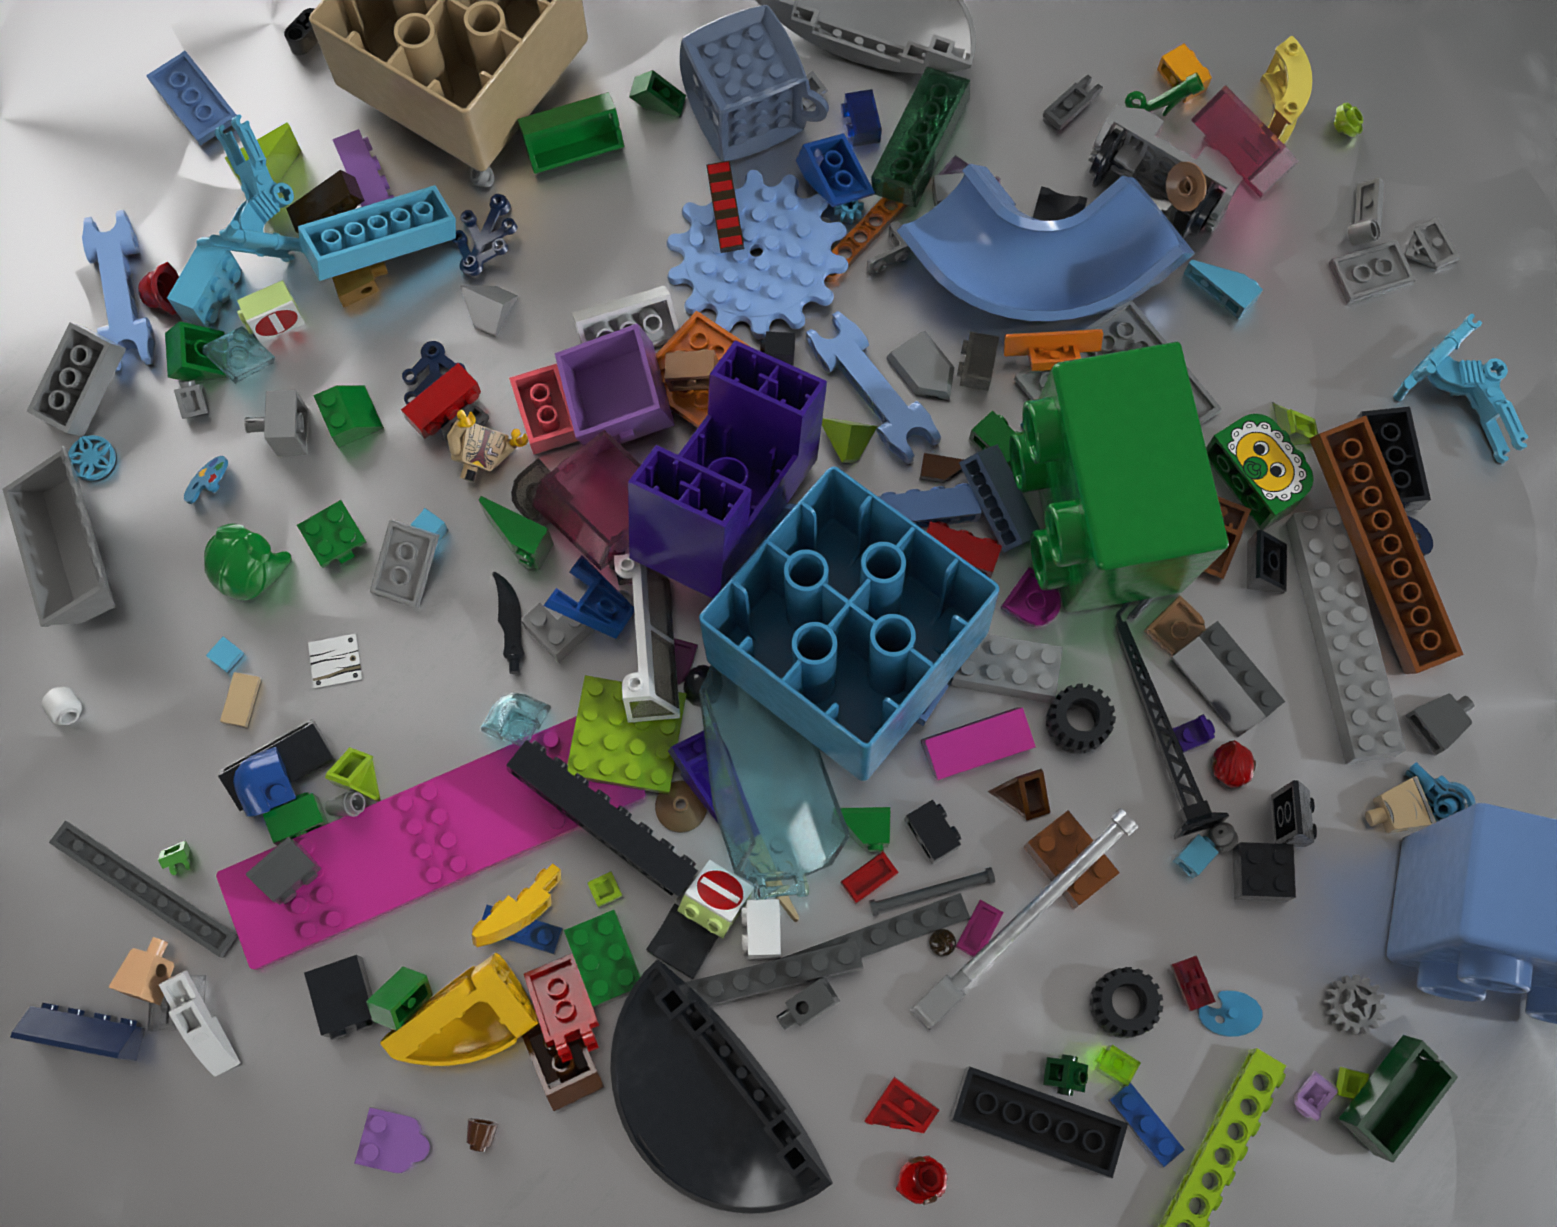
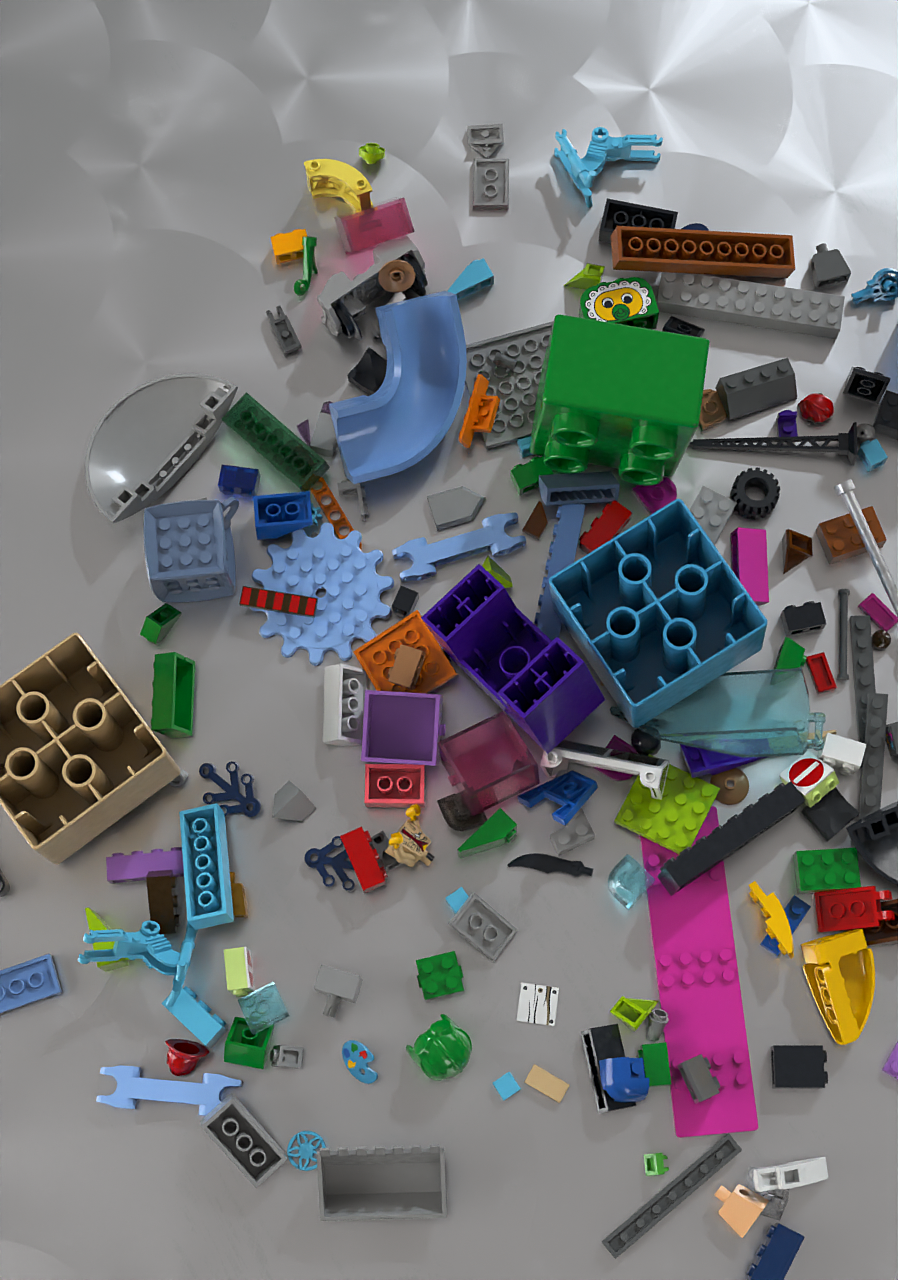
camera: 65 degrees left, 0 degrees up
white head [42,687,82,725] -> none
green slope [313,385,384,448] -> none
green brick [366,966,433,1031] -> none
lime plate [587,871,623,908] -> none
clear smoke brick [956,331,999,391] -> none
light grey plate [1348,178,1384,246] -> none
tan torso [1365,776,1436,833] -> none

